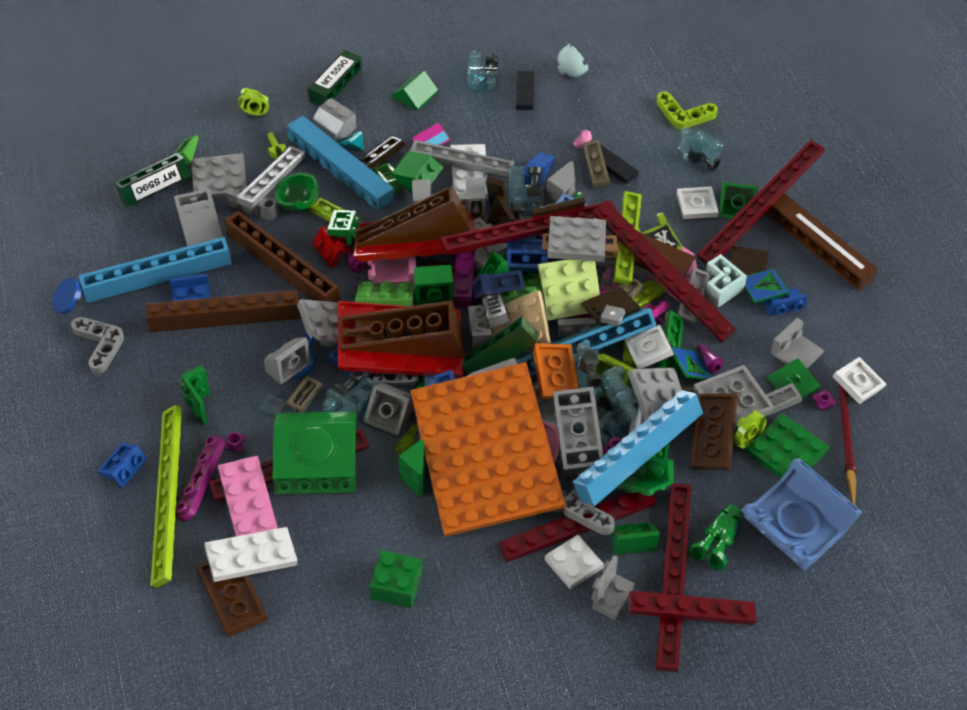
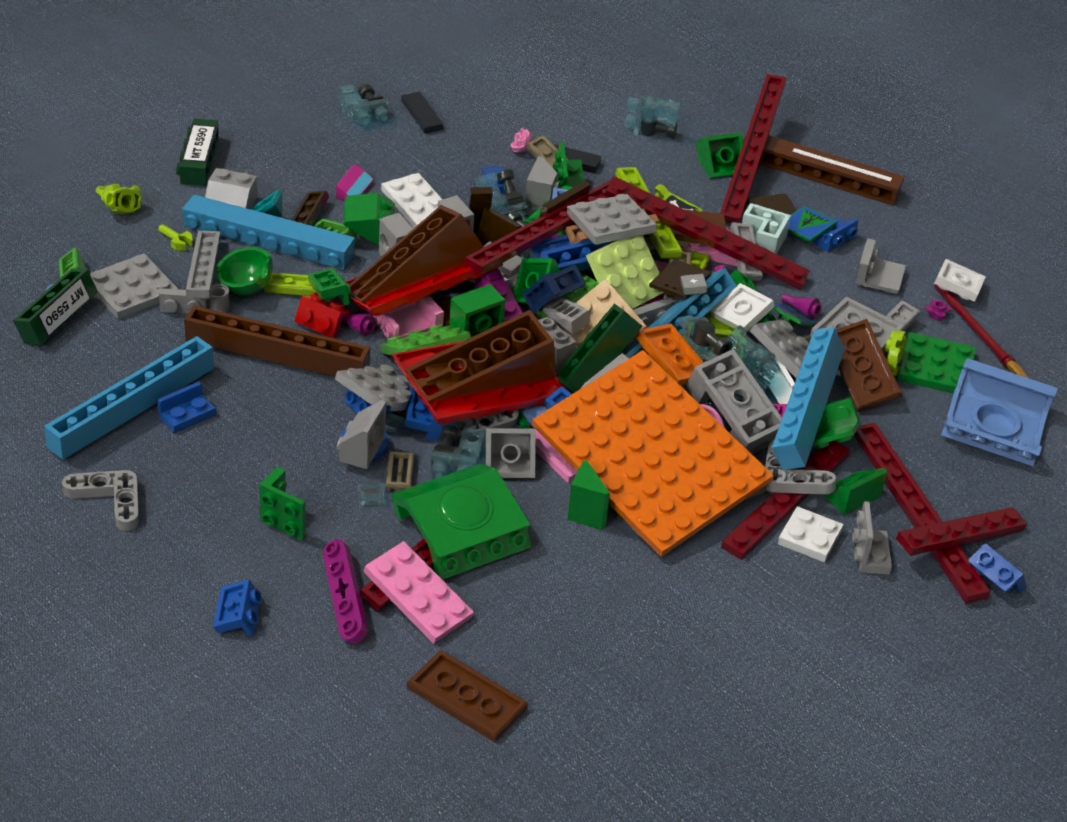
camera: 30 degrees left, 10 degrees down
blue tile [52,277,82,315] -> none
reddish brown brick [146,290,301,332] -> none
lime plate [150,404,182,588] -> none
light grey slope [174,188,223,247] -> none
white plate [205,527,297,582] -> none
magenta plate [224,432,246,452] -> none
green brick [369,550,423,608] -> none
slope [391,71,438,111] -> none
clear neon green cone [395,425,418,455] -> none
light grey tile [410,140,514,178] -> none
light aqua cylinder [557,44,589,78] -> none
lime beam [656,92,718,129] -> none
white plate [676,186,719,219] -> none
green piece [689,504,743,570] -> none
green piece [766,358,821,398] -> none
none -> green bracket [553,142,584,188]
none -> blue bracket [969,543,1027,593]

